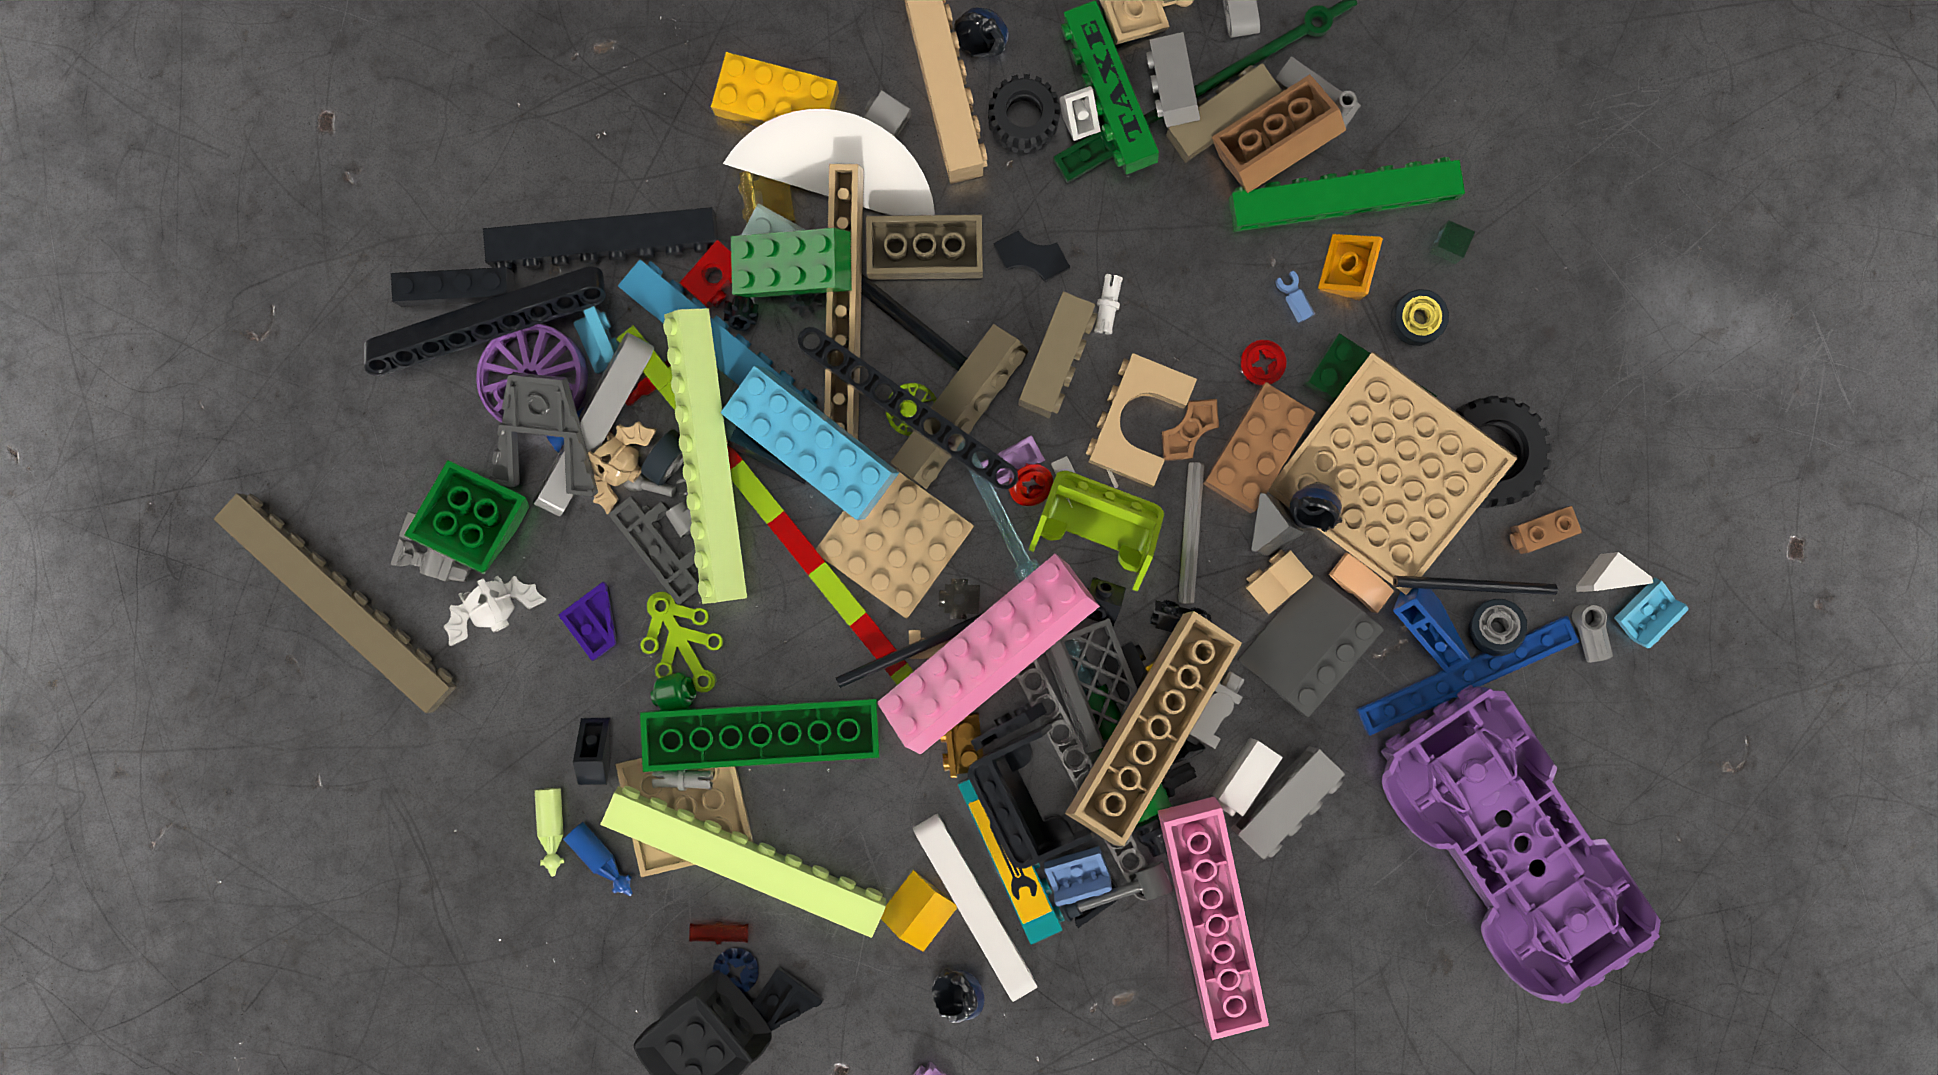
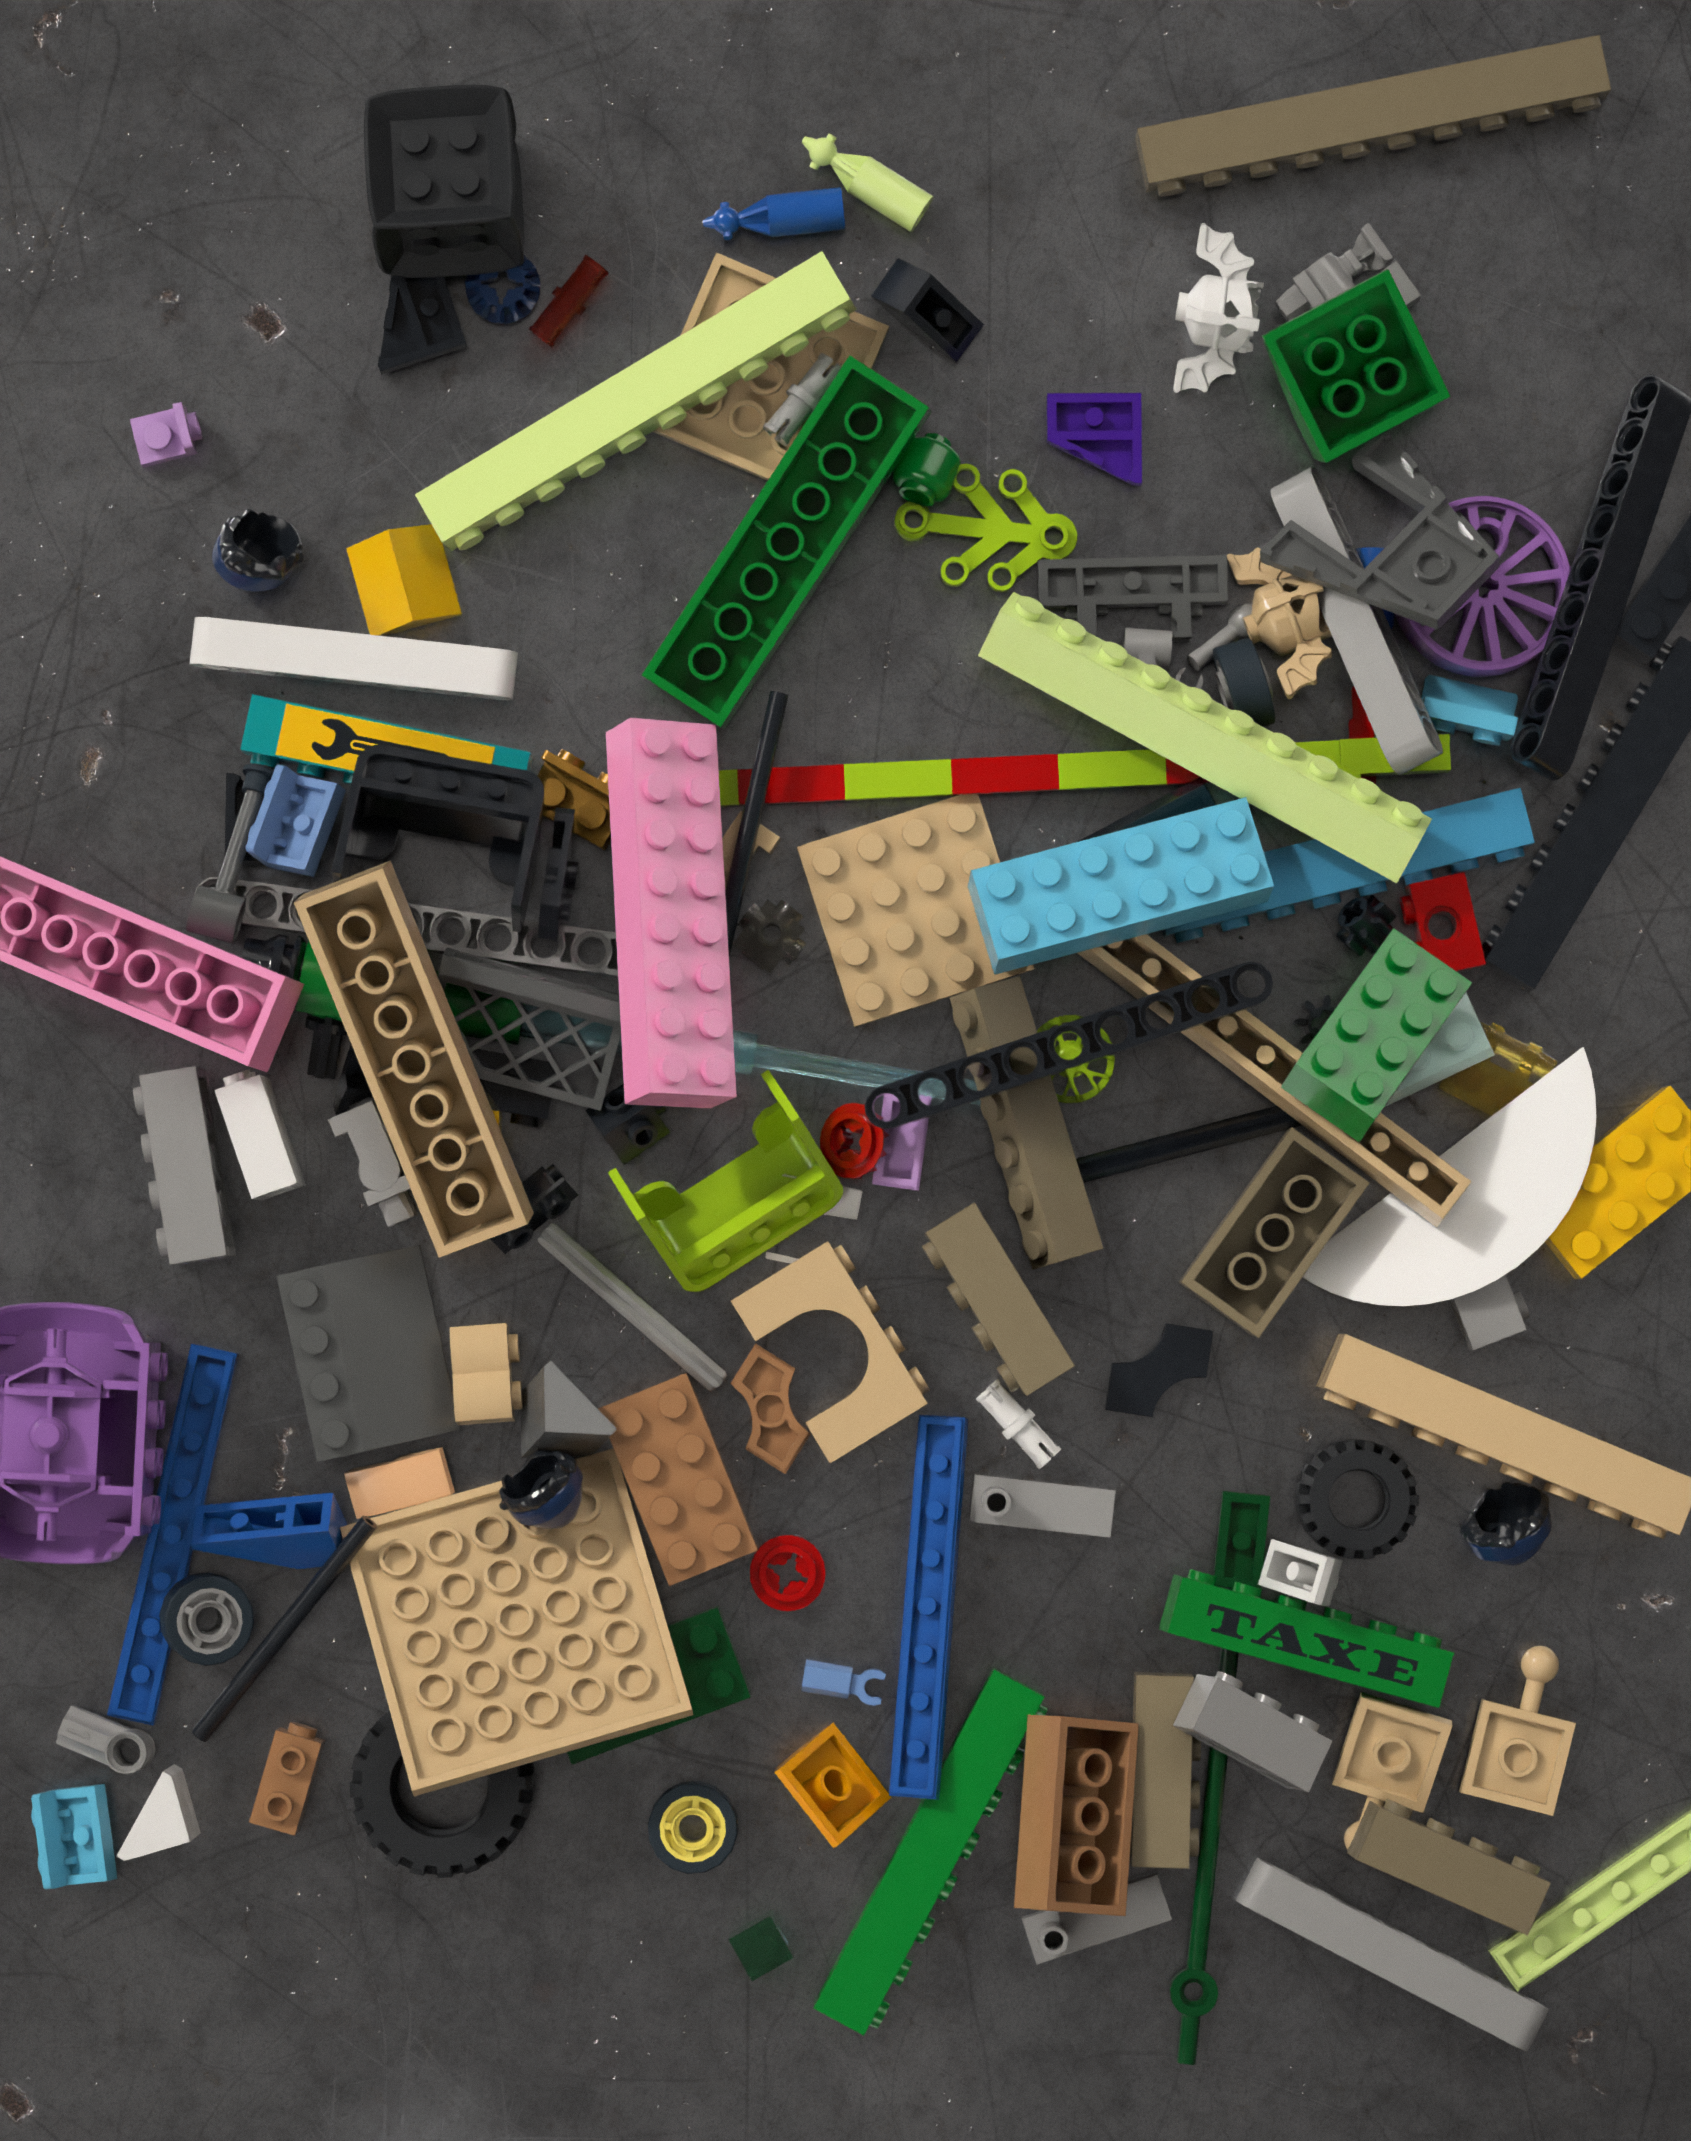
camera: 125 degrees right, 0 degrees up
none -> blue tile [889,1415,969,1800]
none -> light grey piece [969,1474,1116,1538]

